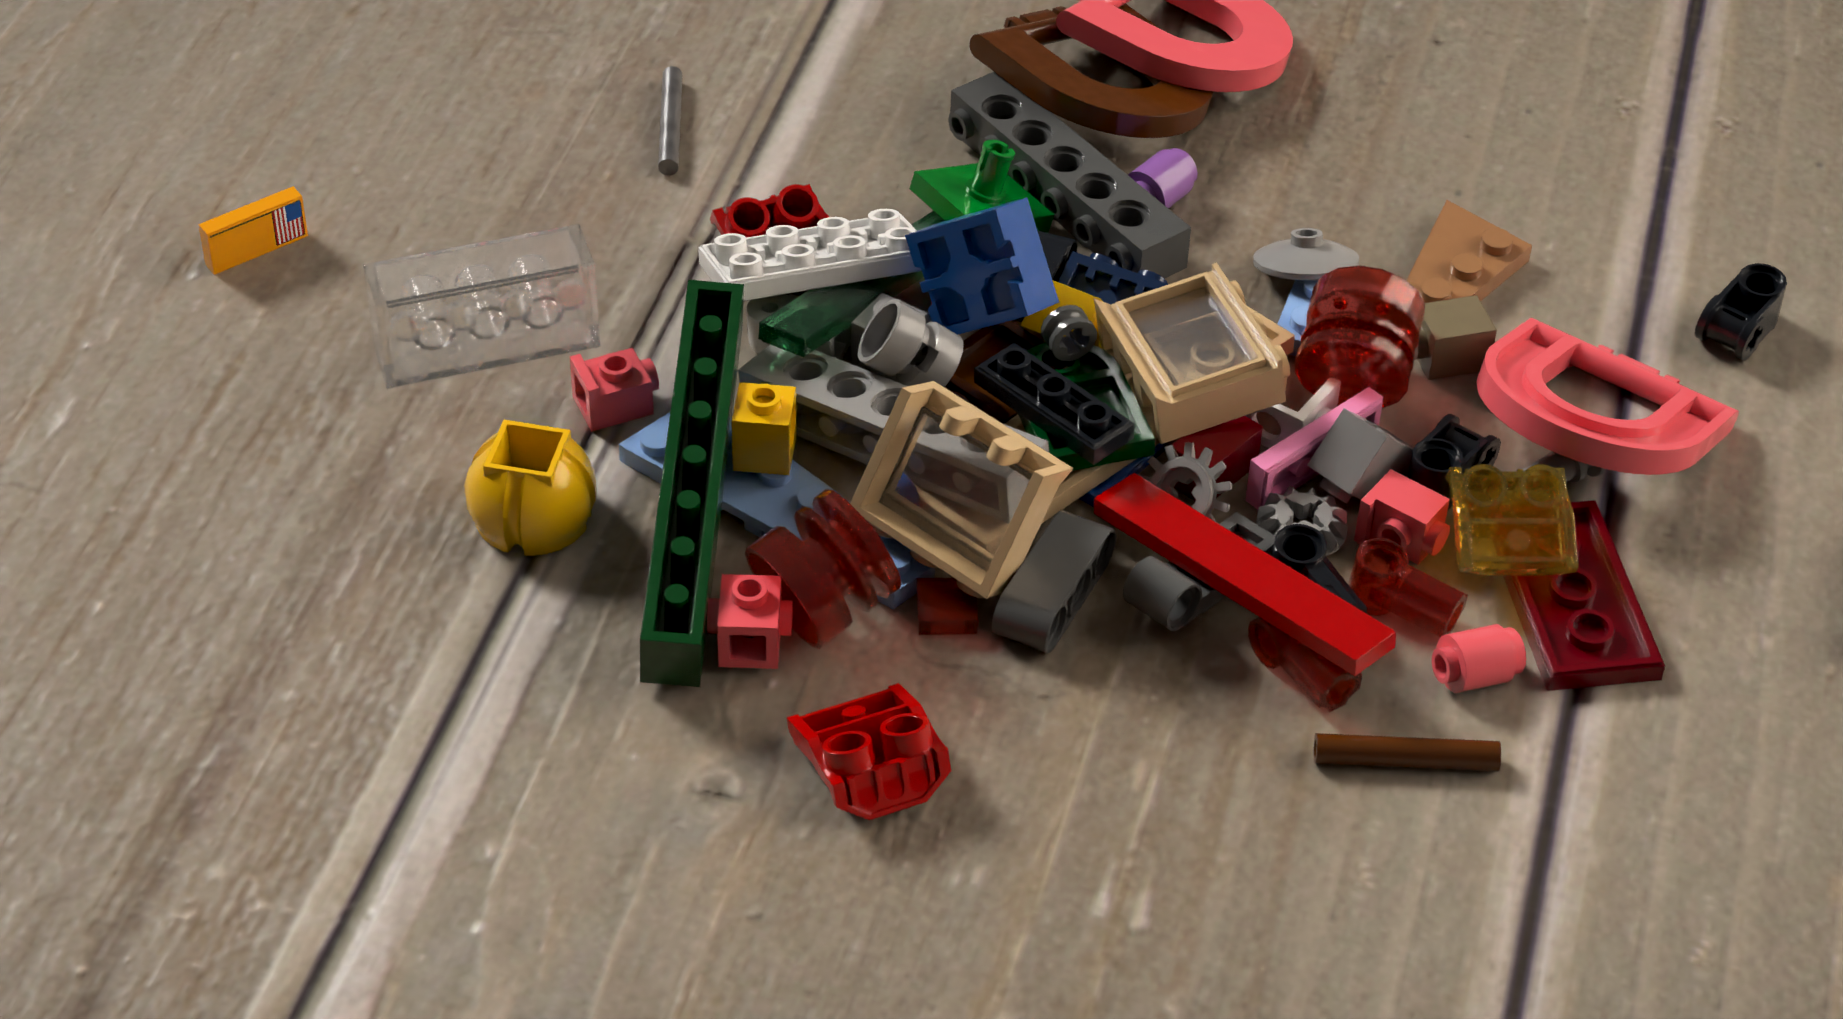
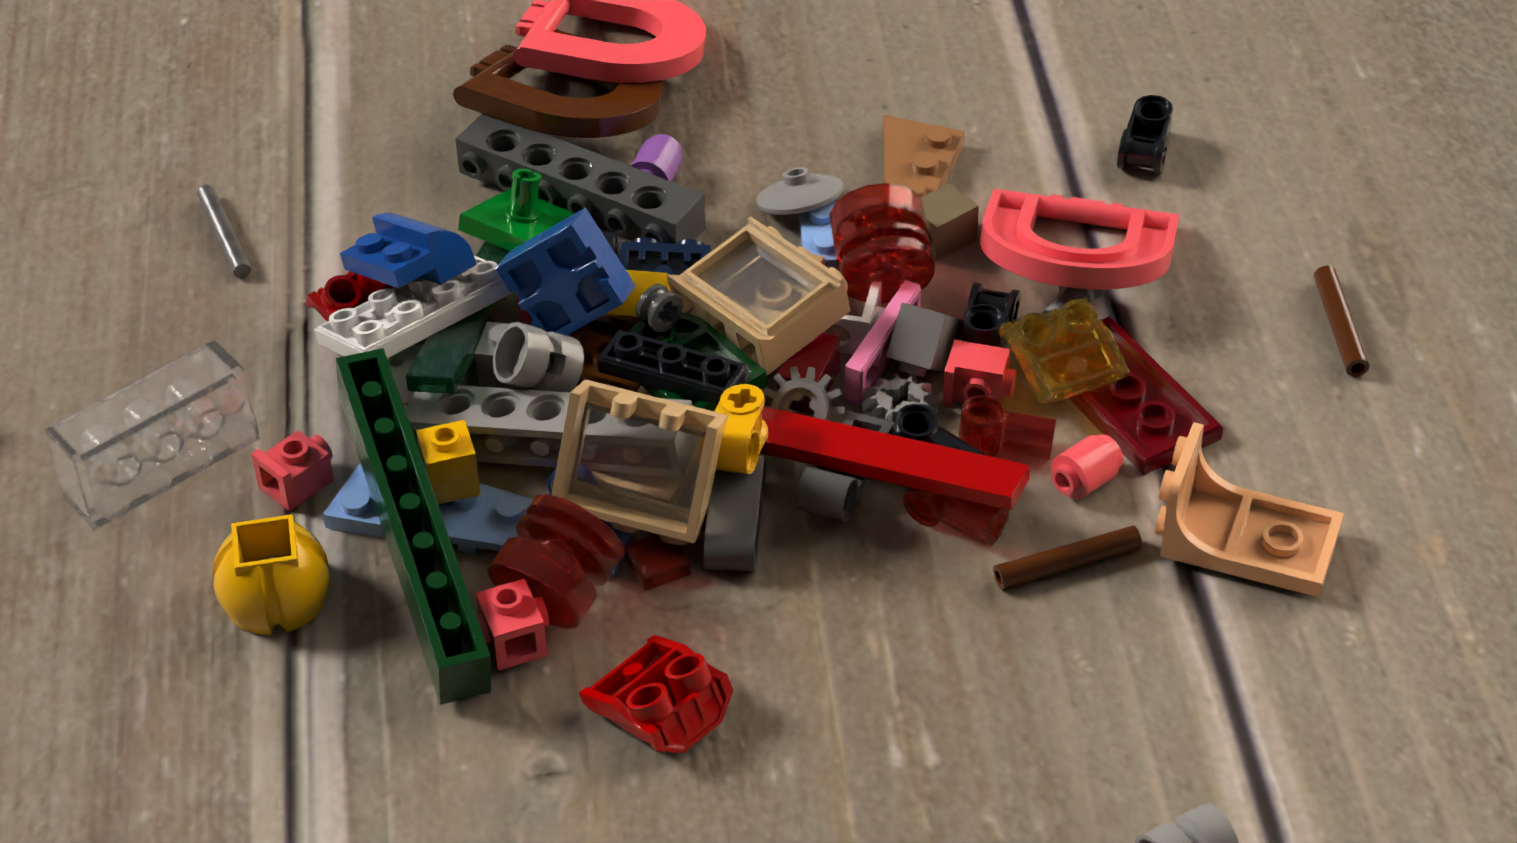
camera: 20 degrees left, 0 degrees up
none -> blue brick [340,213,477,288]
none -> yellow piece [698,384,769,475]
none -> light nougat bracket [1155,422,1344,598]

